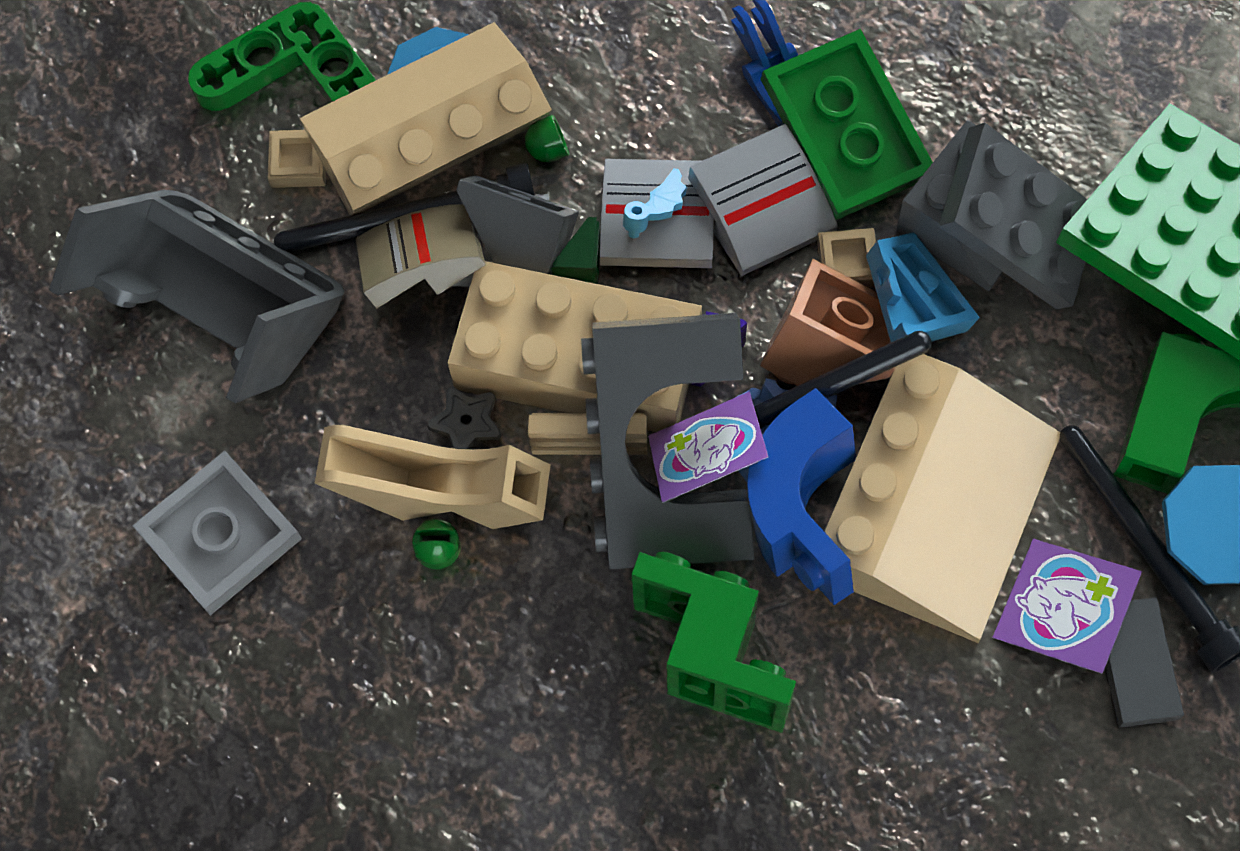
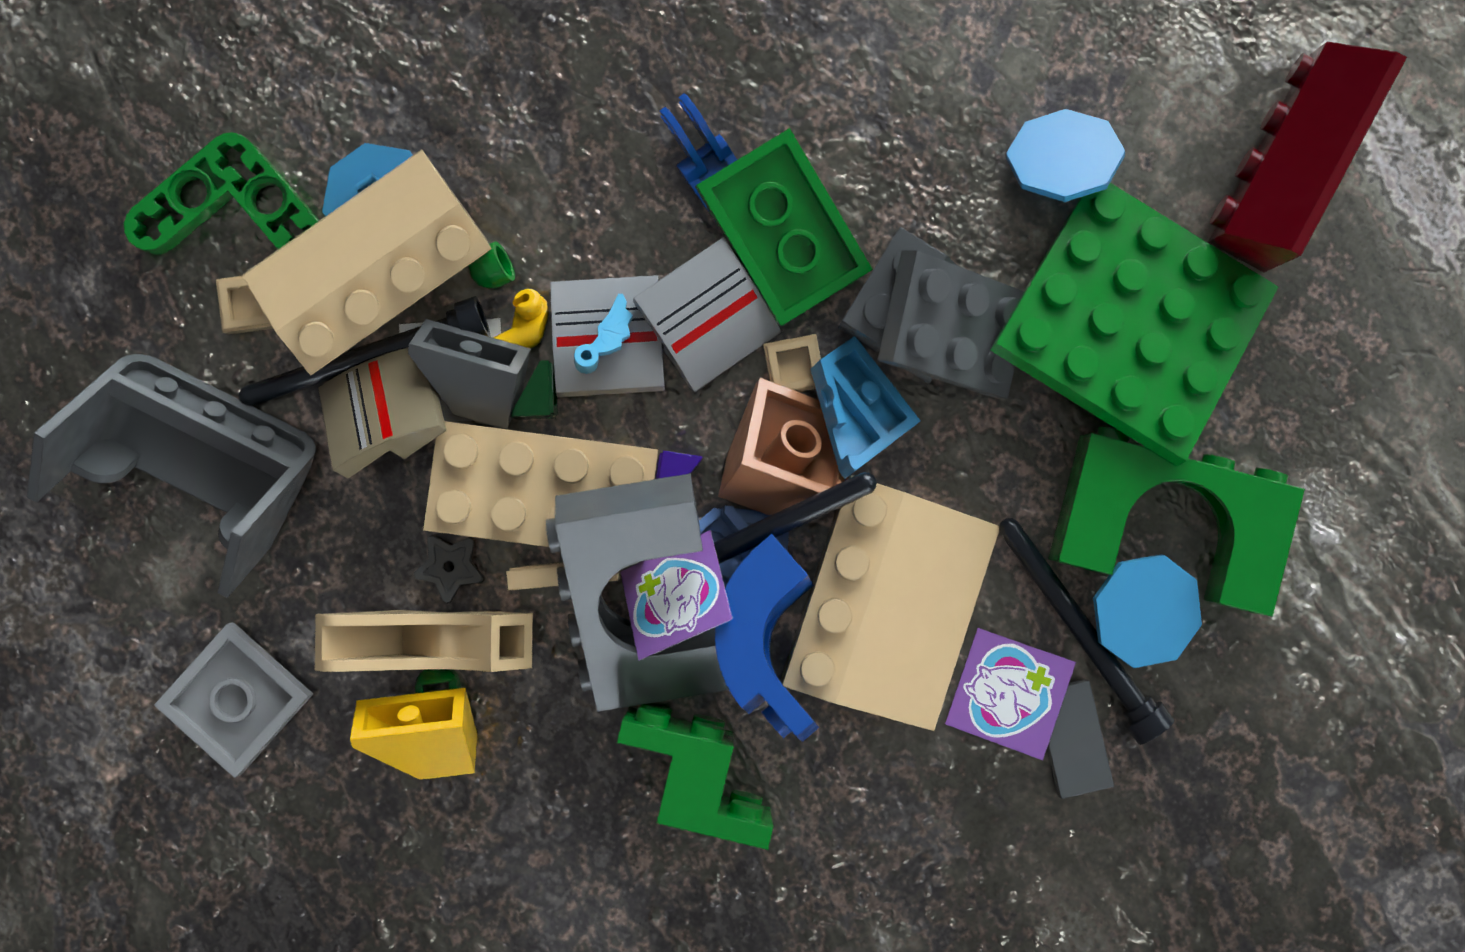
camera: 15 degrees left, 20 degrees up
none -> yellow slope [350,688,477,780]
none -> yellow arm [493,289,549,348]
none -> piece [1006,109,1125,202]

